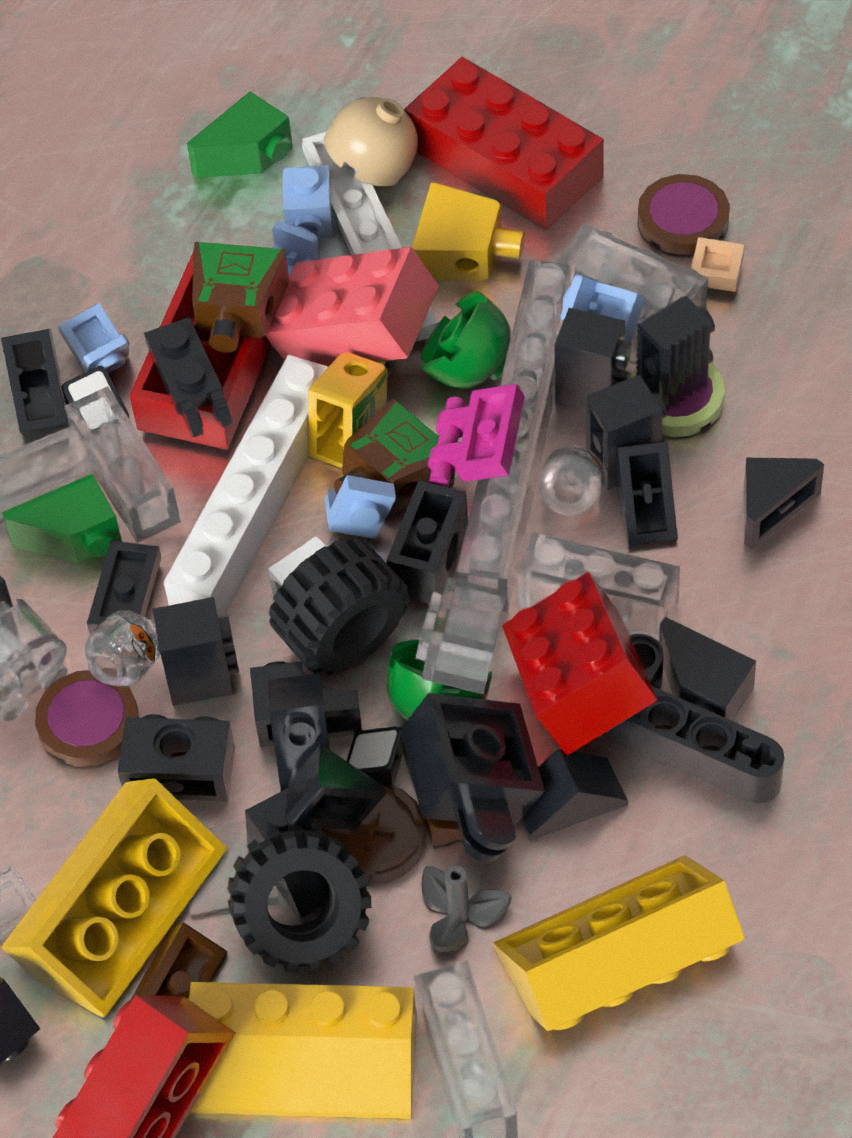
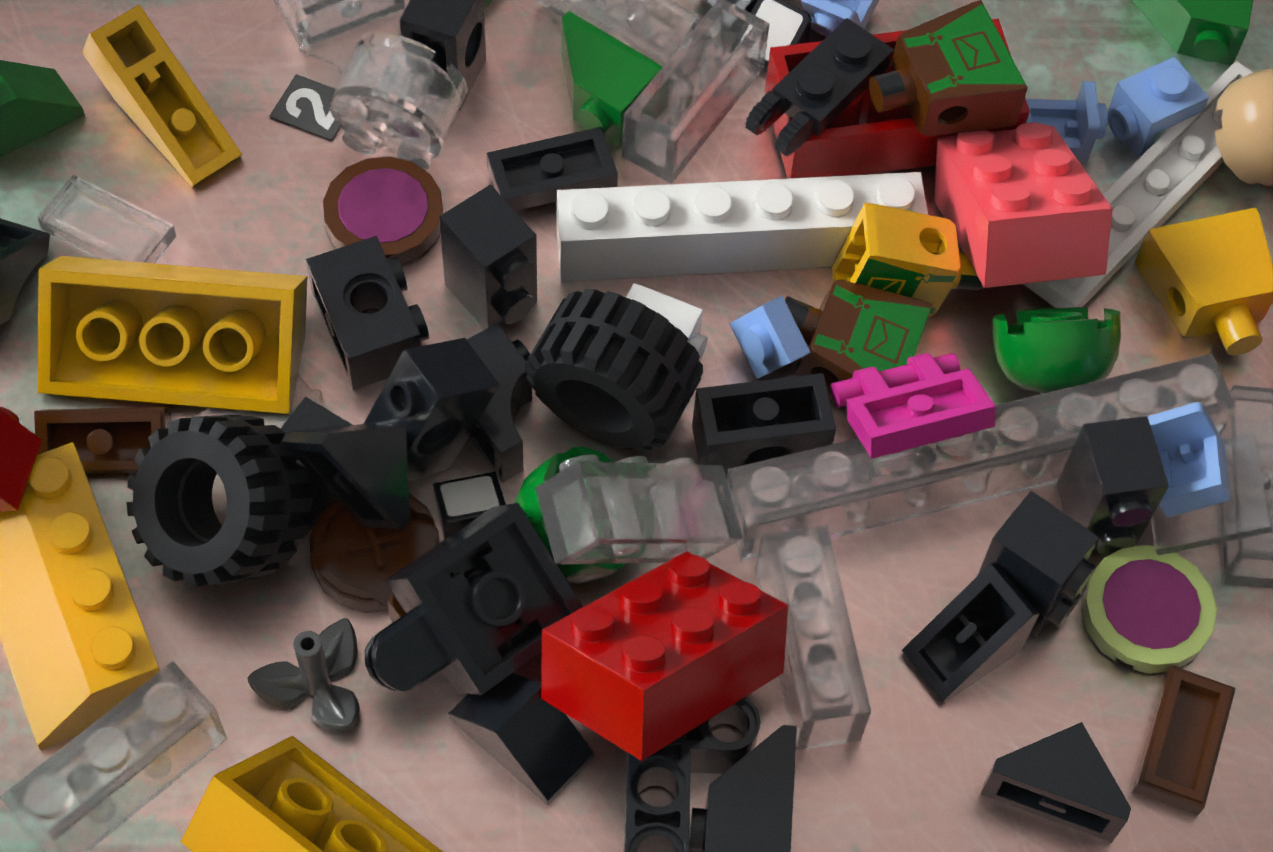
camera: 55 degrees right, 5 degrees up
clear head [85,610,160,687] -> none
clear head [538,446,605,515] -> none
black brick [636,296,715,410] -> none
none -> reddish brown tile [1132,665,1236,815]

